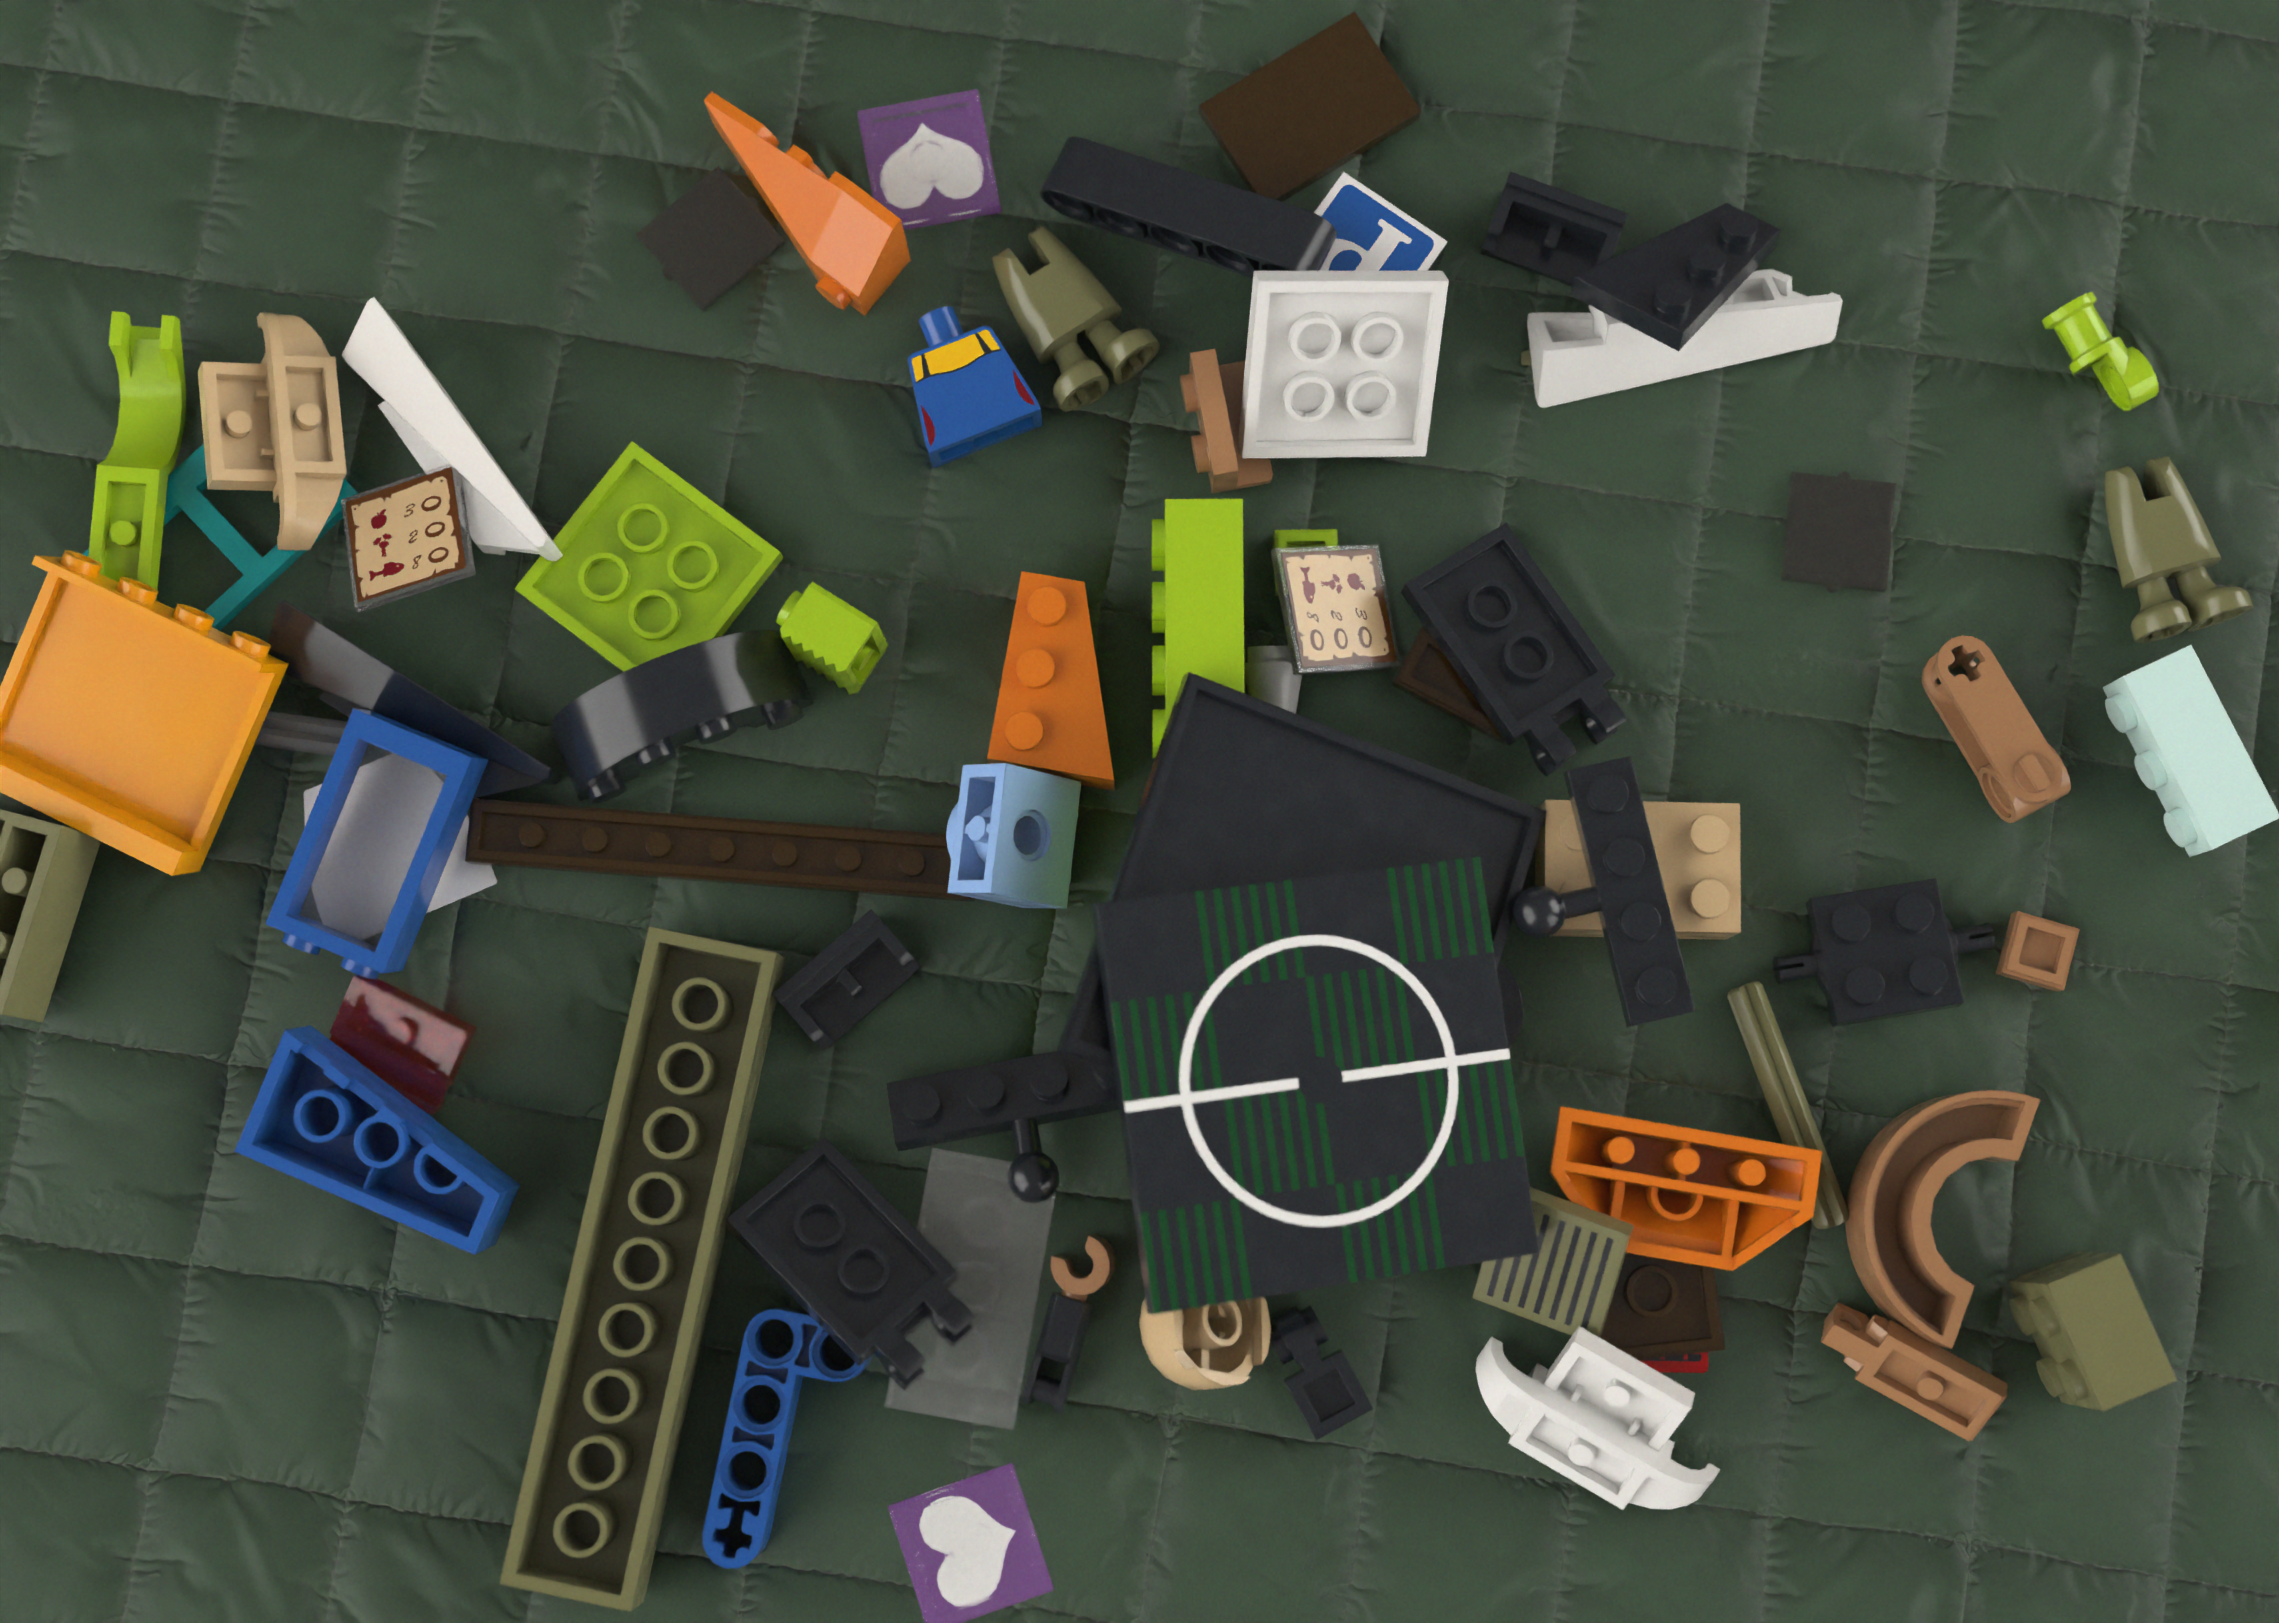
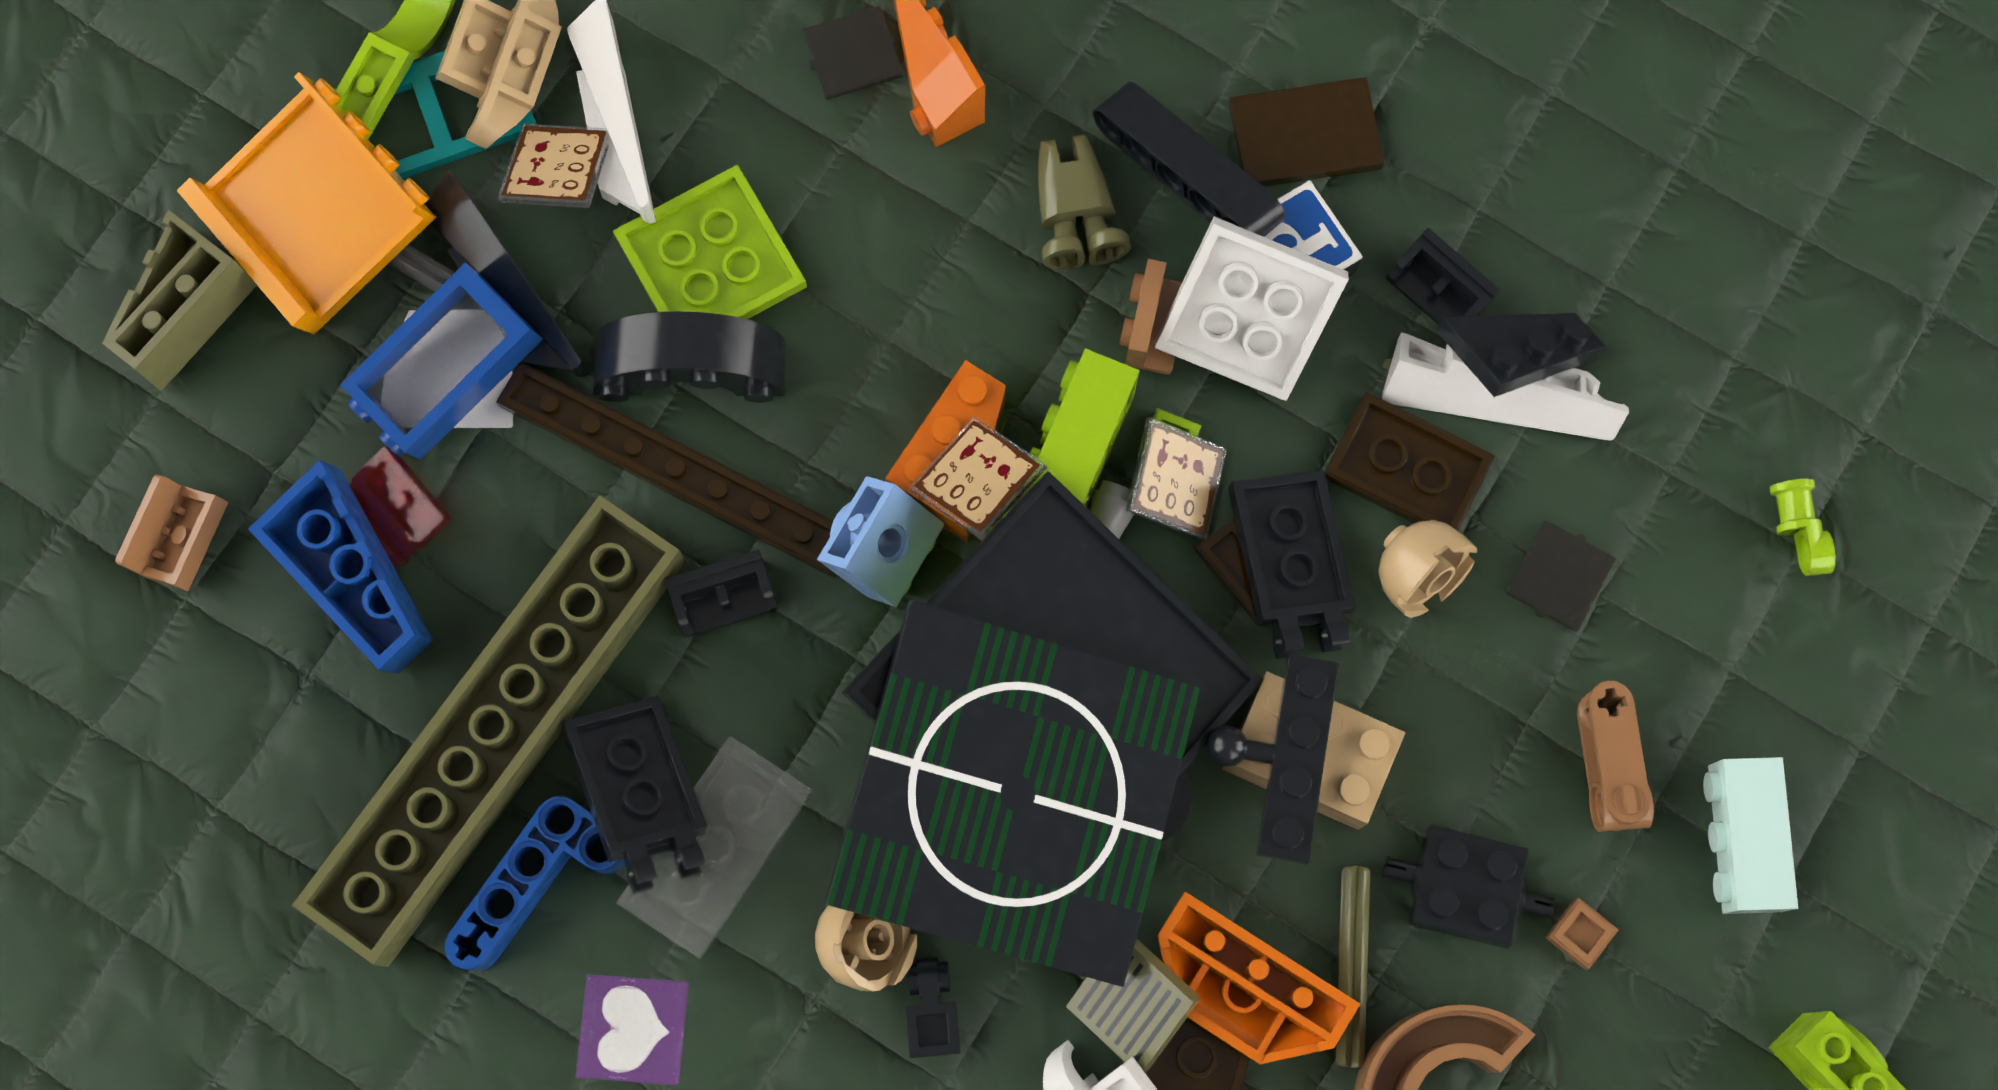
camera: 20 degrees right, 5 degrees down
lime brick [776,582,888,695] -> none
clear tile [857,89,1001,231] -> none
black plate [886,1050,1119,1204] -> none
blue torso [907,306,1043,469] -> none
black piece [1021,1233,1116,1415] -> none
olive piece [2104,455,2254,643] -> none
none -> medium nougat bracket [115,474,229,591]
none -> piece [909,416,1047,541]
none -> dark brown tile [1325,392,1495,531]
none -> tan cylinder [1378,520,1477,618]

